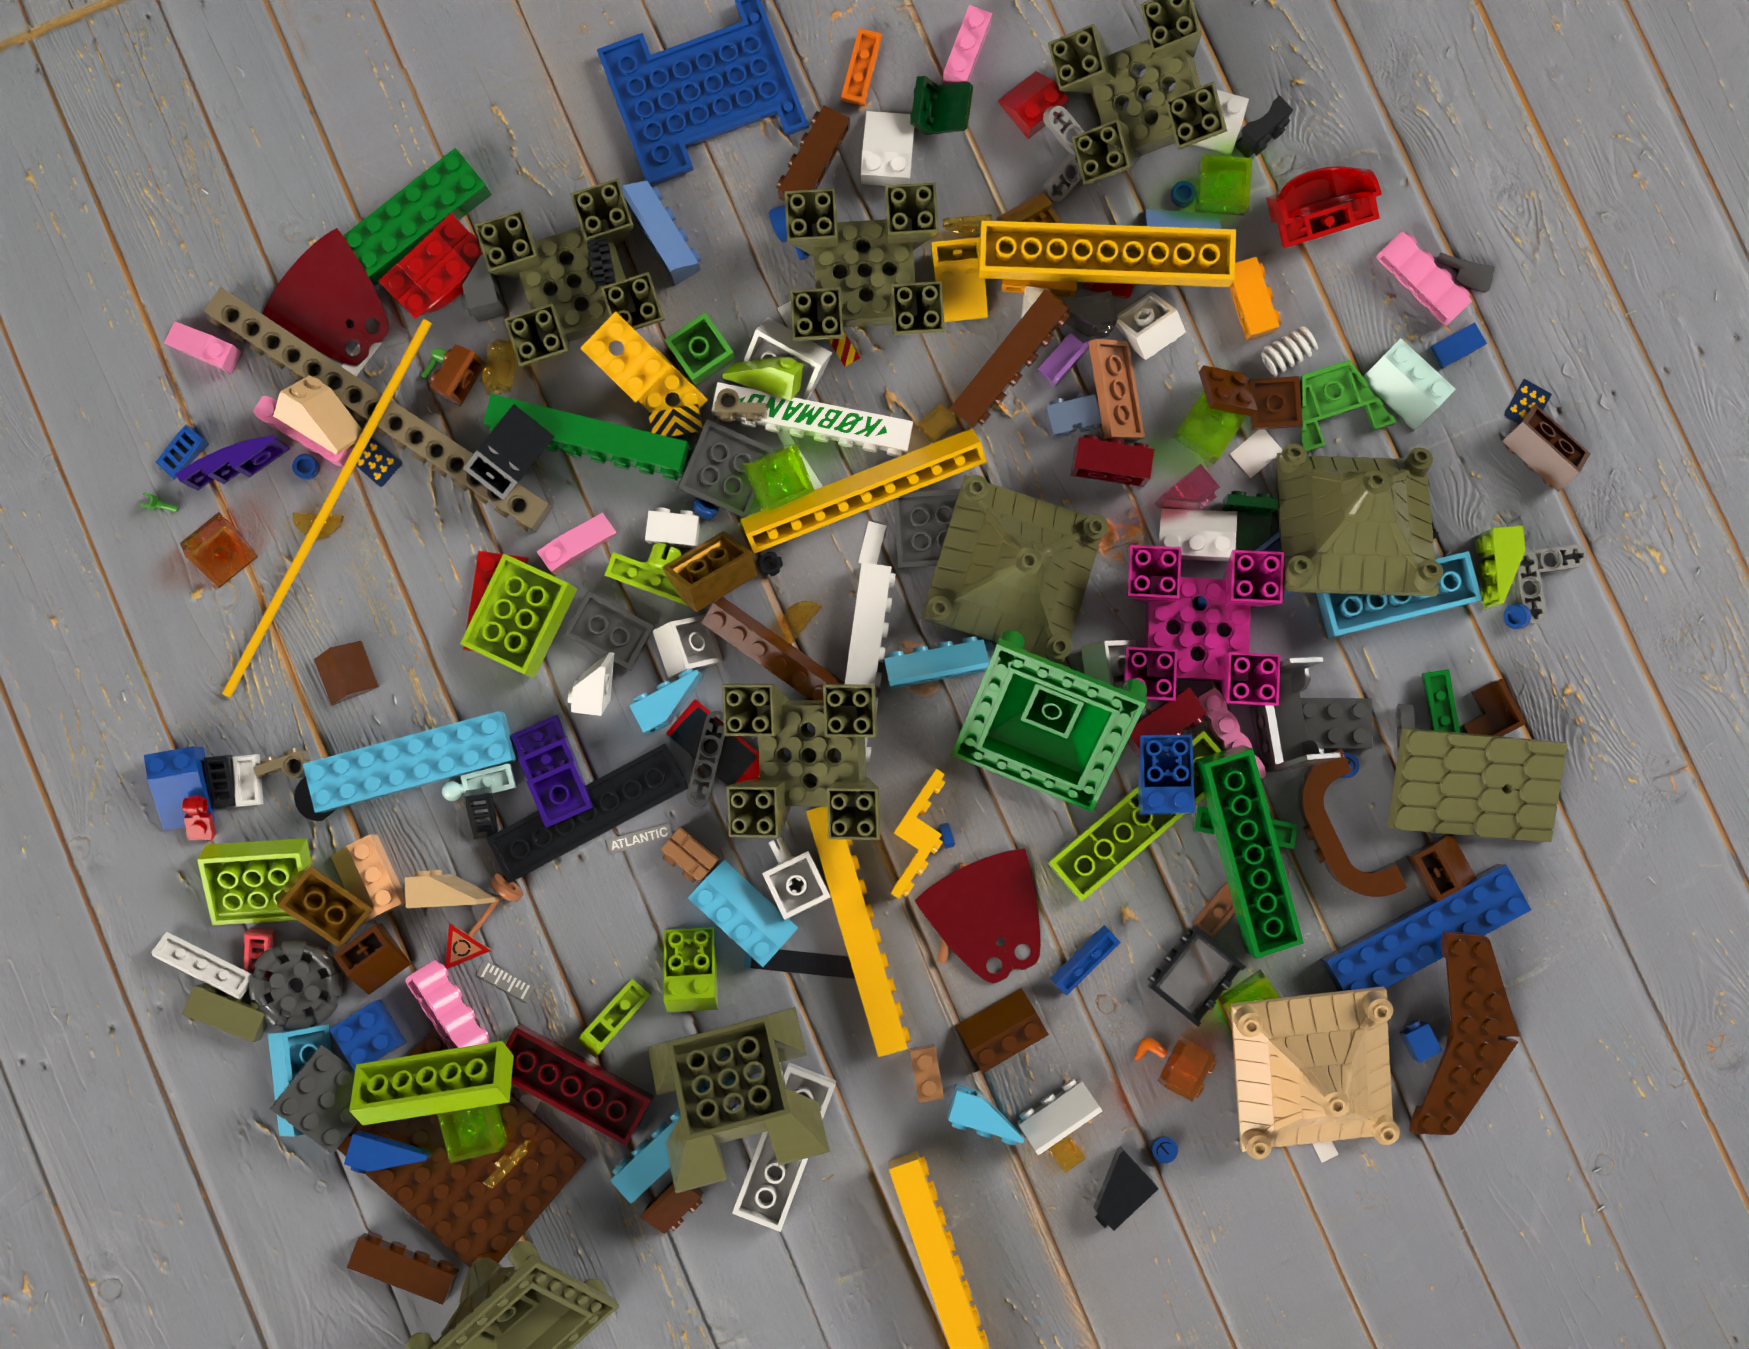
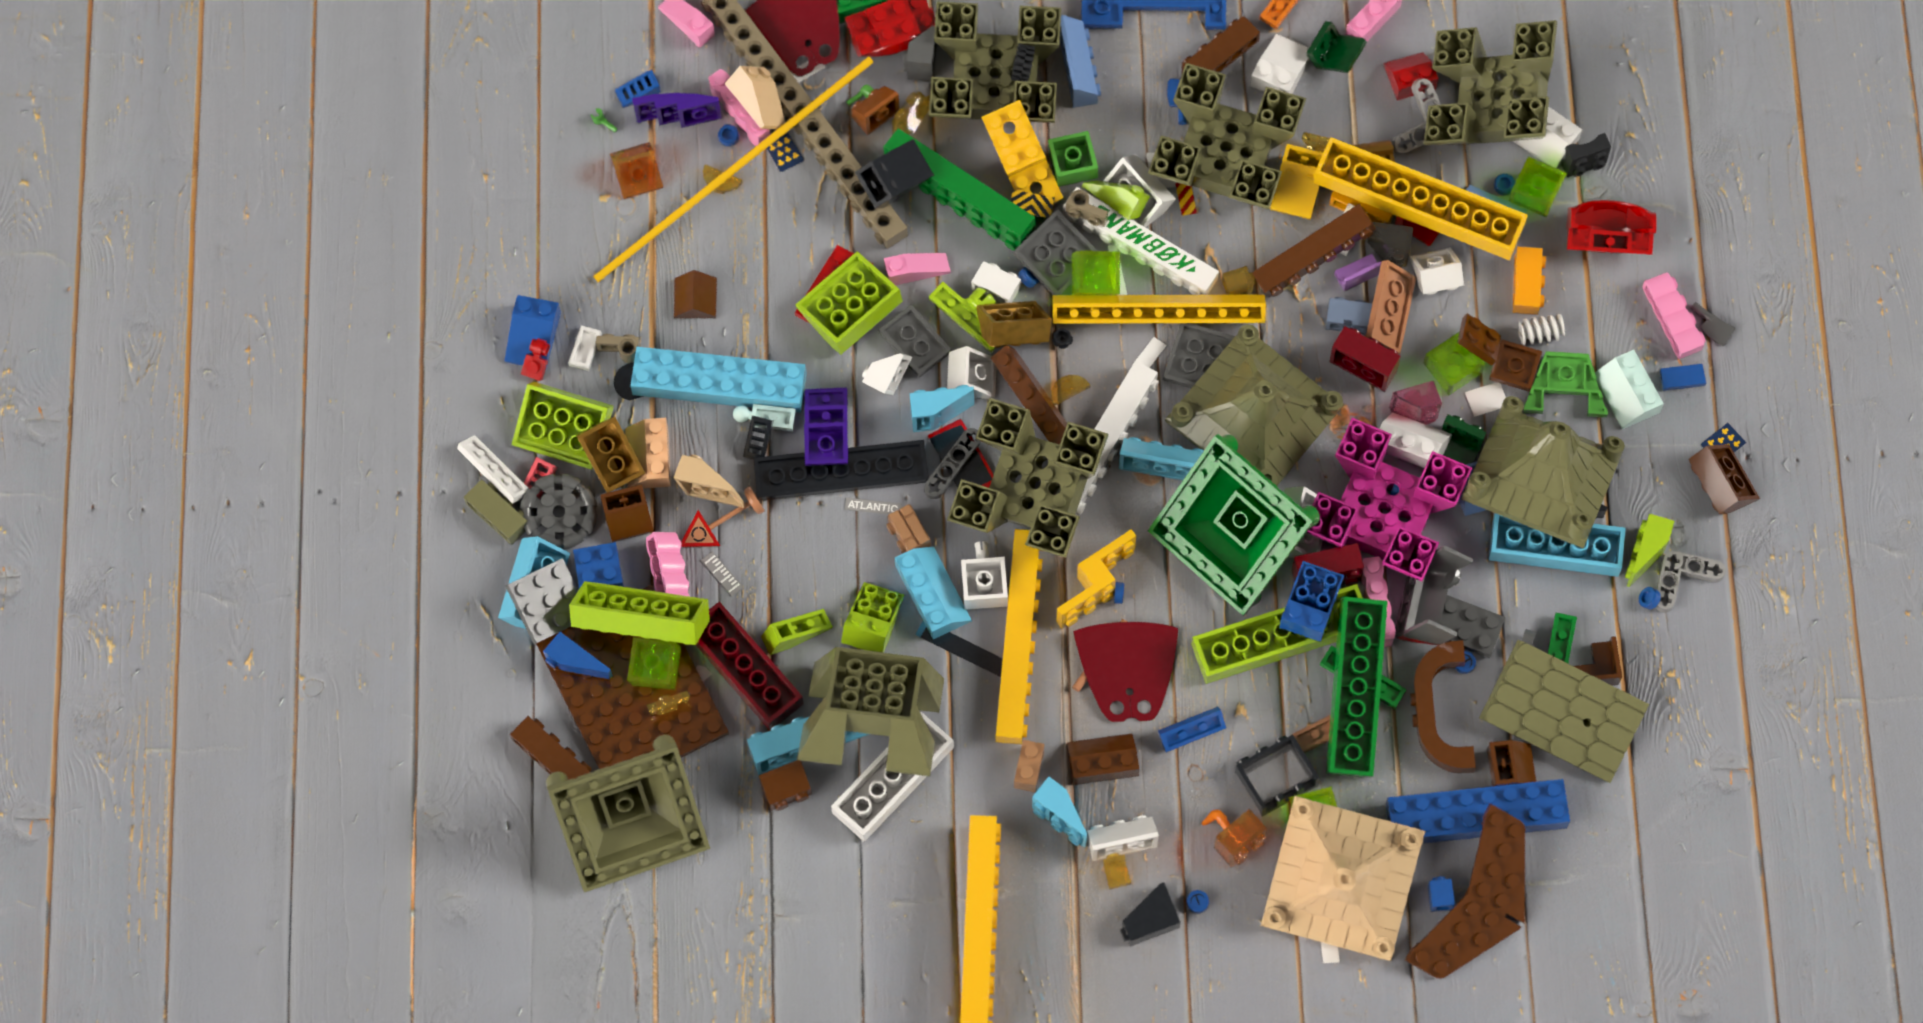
camera: 20 degrees right, 15 degrees down
black slope [204,755,236,808] -> none

